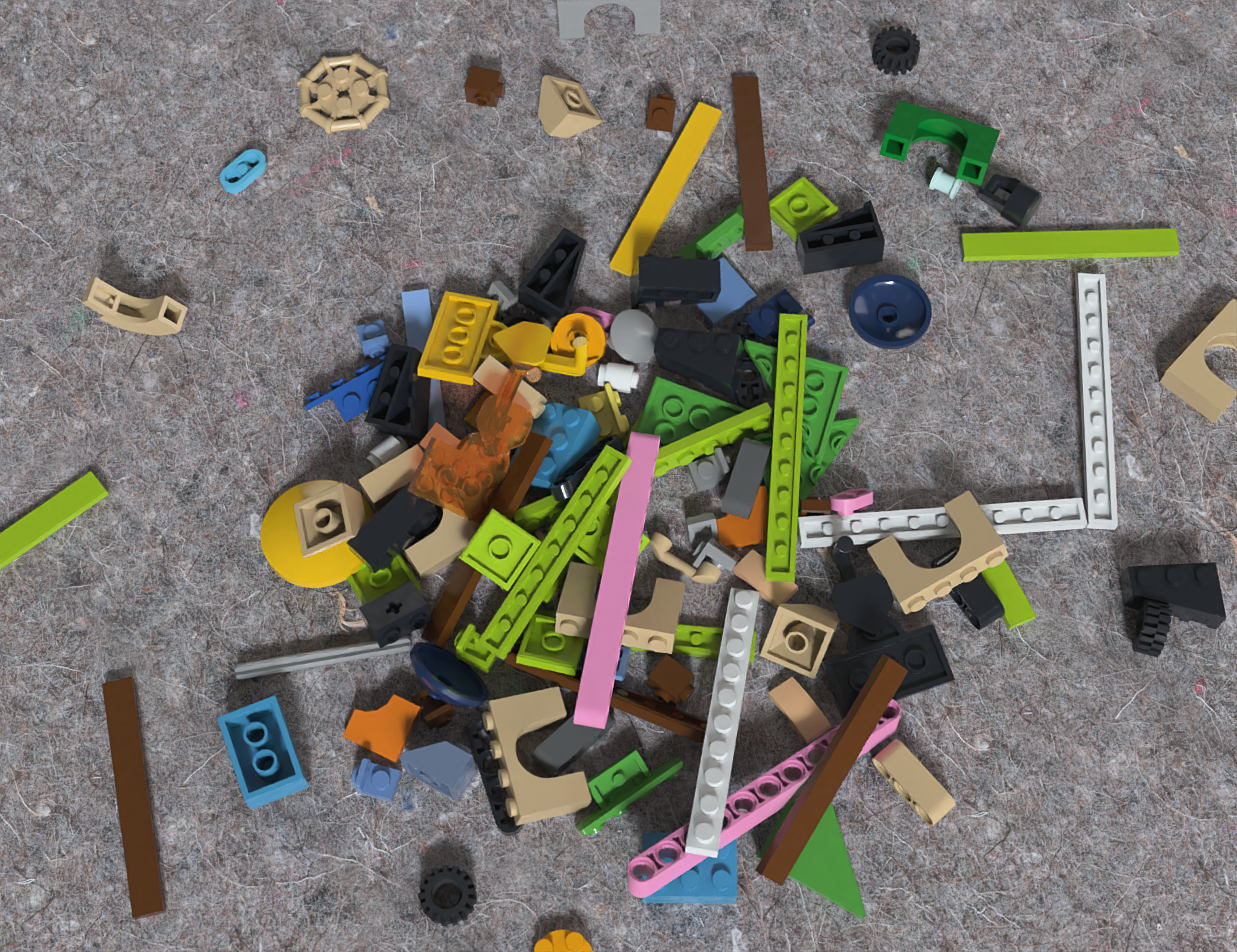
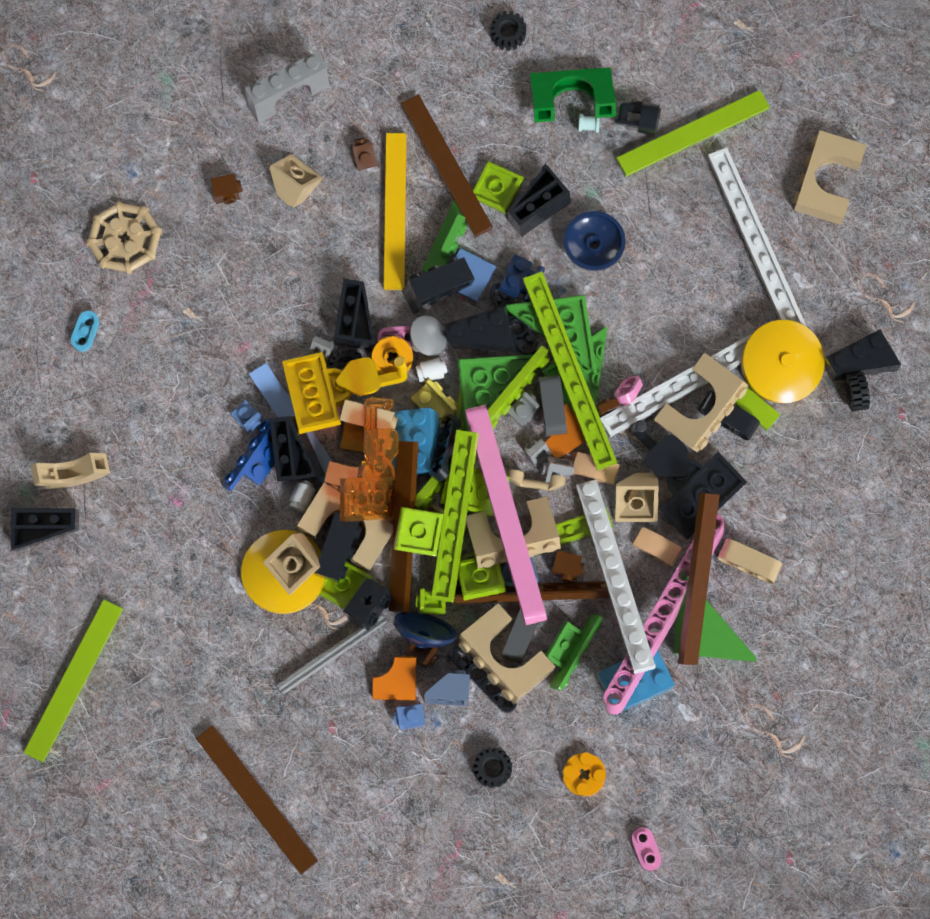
camera: 25 degrees left, 10 degrees up
dark azure brick [217,695,310,810] -> none
none -> black wedge [11,508,79,552]
none -> yellow dish [741,320,825,403]

